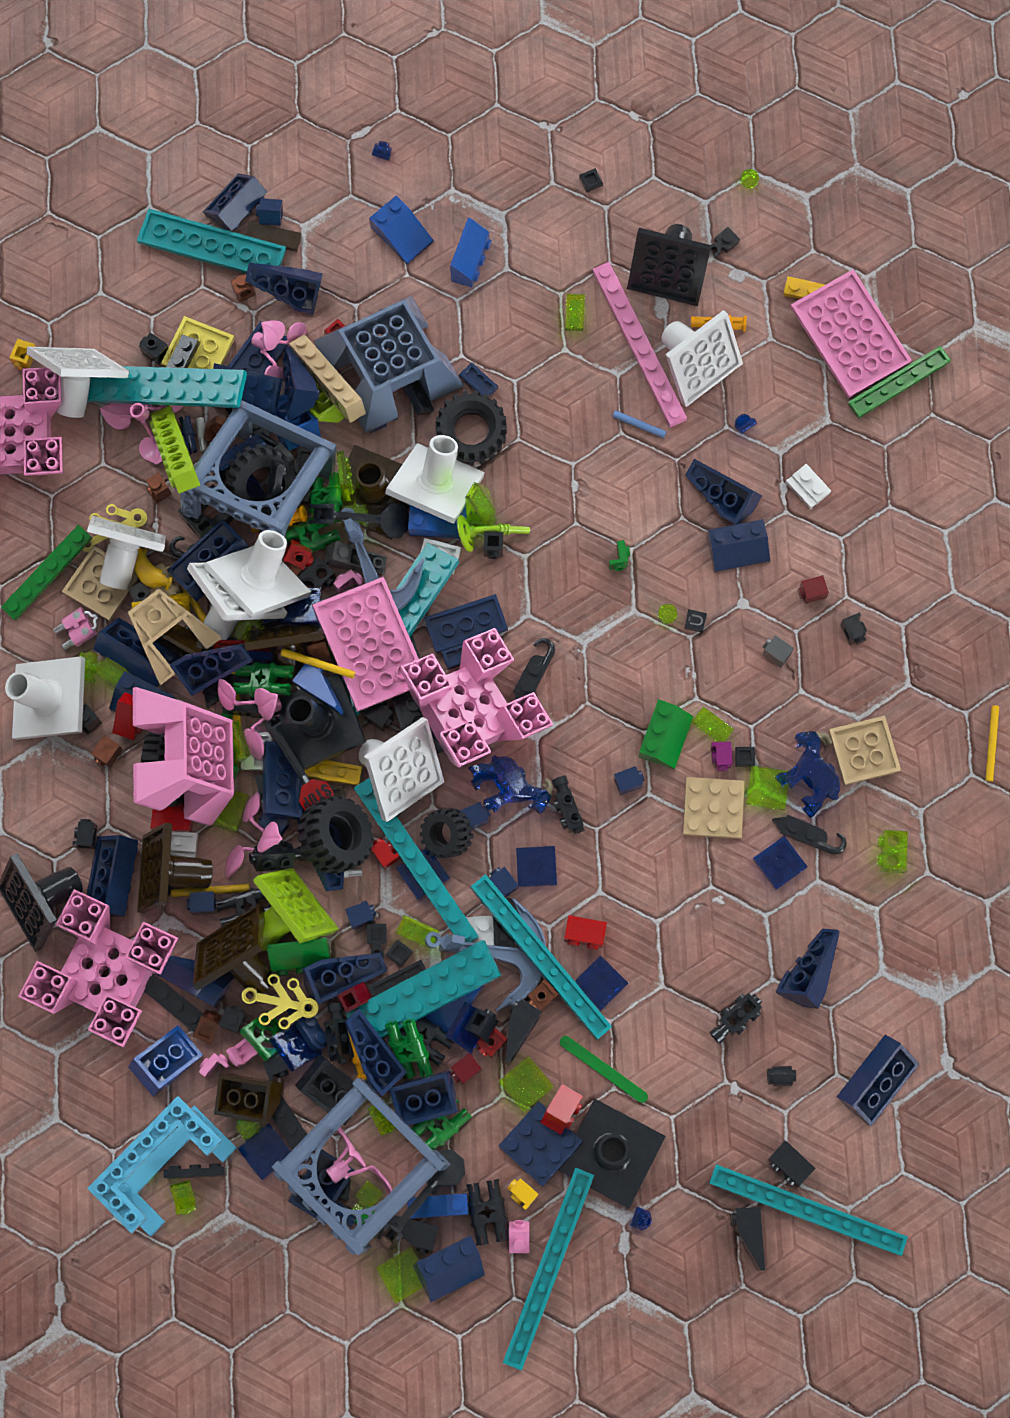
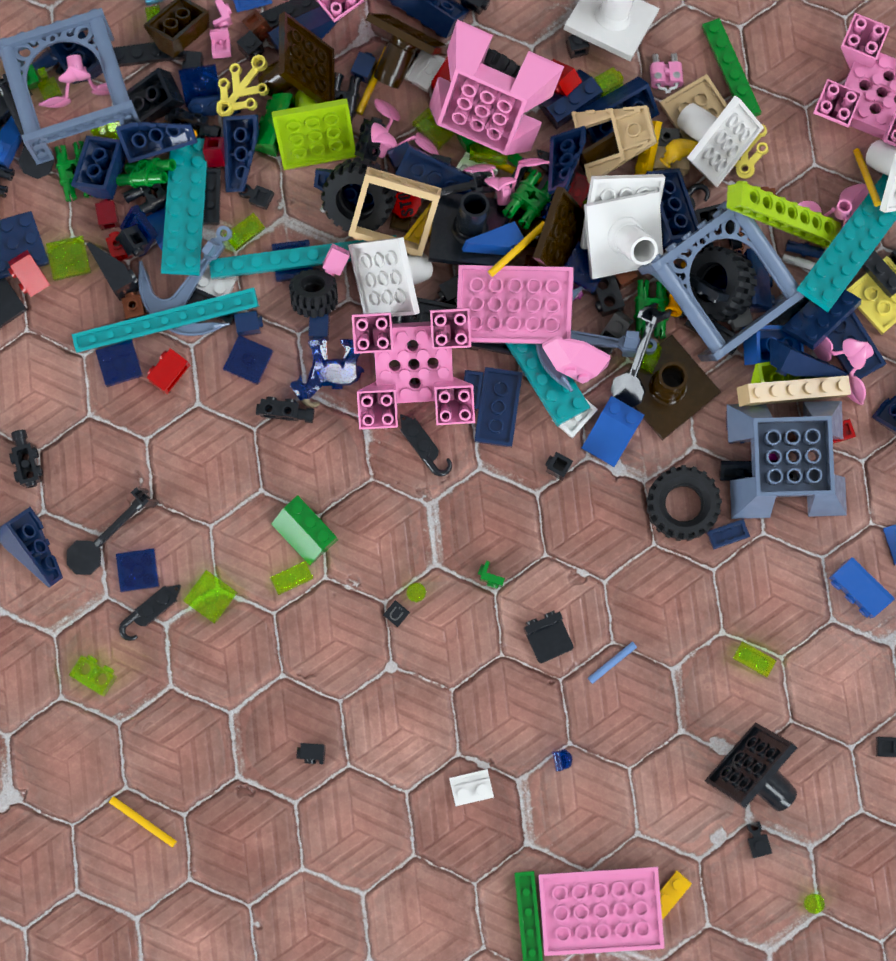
camera: 115 degrees right, 5 degrees up
clear neon green brick [79,651,99,683] -> none
copper brick [91,735,123,768] -> none
copper bracket [204,416,227,442] -> none
clear blue plate [237,1123,291,1181] -> none
green piece [240,1010,294,1061] -> none
red brick [283,540,314,570] -> none
green pin [309,472,343,529] -> none
bright pink bracket [333,570,364,594] -> none
clear neon green plate [336,451,354,501] -> none
dark blue brick [345,901,377,930] -> none
red brick [371,837,400,870] -> none
white piece [385,435,485,524] -> none
black tile [385,939,413,967] -> none
lime dish [457,515,530,552] -> none
clear neon green wedge [465,482,497,527] -> none
green piece [560,1036,648,1103] -> none
bright pink plate [593,262,687,427] -> none
dark blue brick [614,766,645,796] -> none
white piece [662,310,743,407] -> none
tan plate [683,777,744,839] -> none
dark blue wedge [685,459,762,524] -> none
light orange pin [691,315,747,332] -> none
dark blue slope [706,519,770,572] -> none
magenta brick [710,741,733,772] -> none
black tile [735,747,755,767] -> none
dark grey brick [762,635,794,668] -> none
clear blue animal [775,731,840,818] -> none
dark red brick [798,575,829,604] -> none
tan plate [828,716,901,786] -> none
none -> black piece [67,487,160,575]
none -> bright pink brick [323,243,350,276]
none -> tan window [348,167,442,257]
none -> black bracket [524,610,574,663]
none -> bright pink wedge [542,336,610,384]
none -> yellow bar [853,148,881,207]

